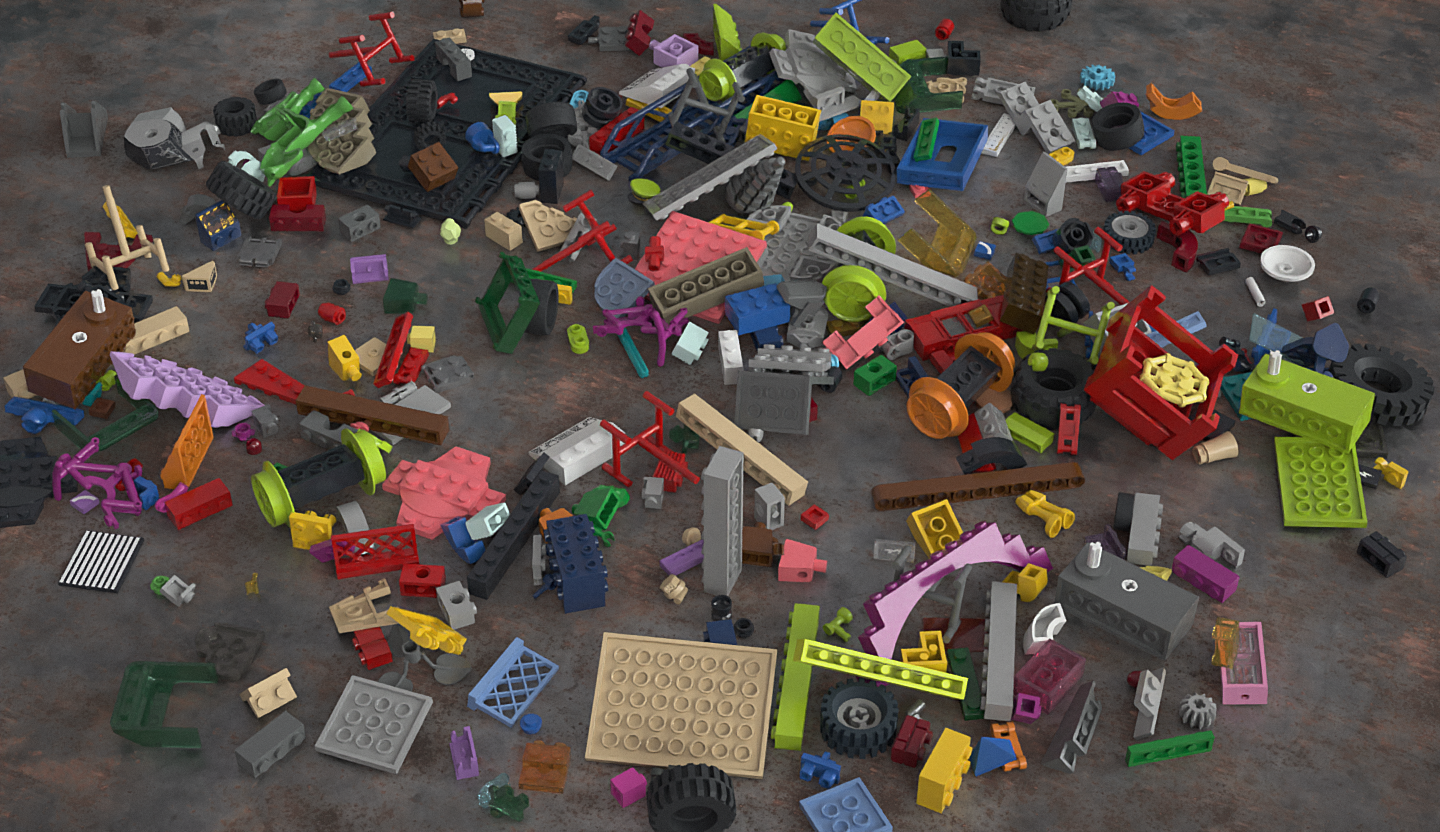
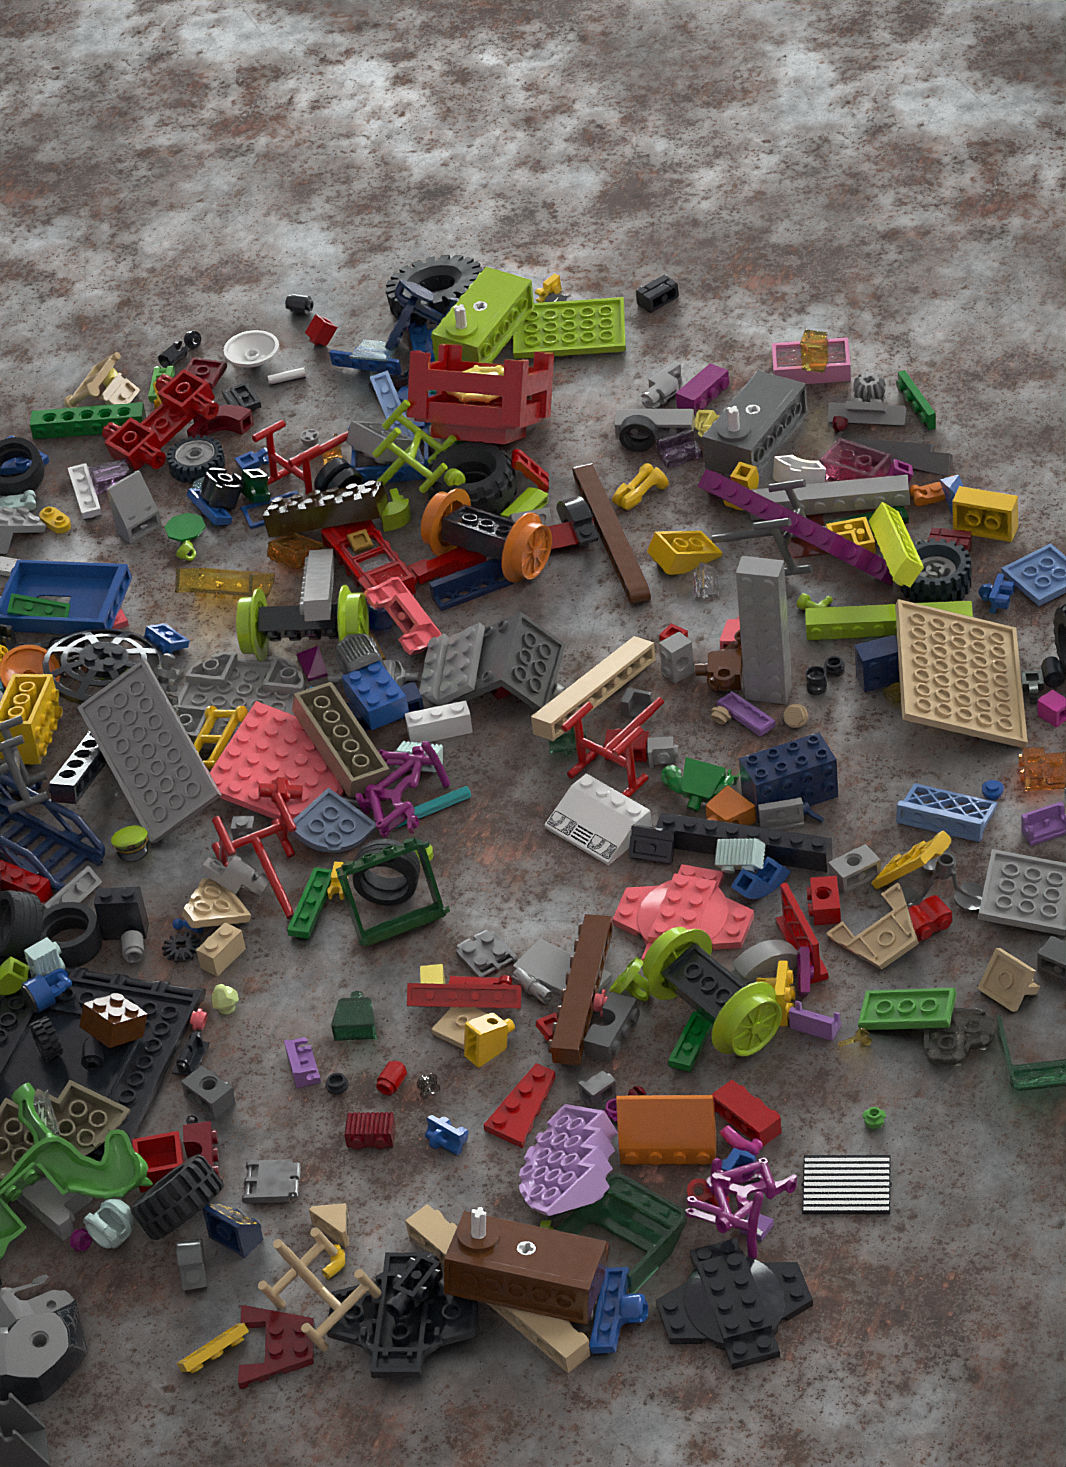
camera: 90 degrees left, 0 degrees up
light grey bracket [159,575,196,607] -> none
green brick [853,355,897,396] -> none
blue tile [974,241,996,260] -> none
none -> coral plate [190,1008,208,1031]
none -> medium lavender hinge [789,1000,842,1041]
none -> bright green tile [858,988,957,1030]

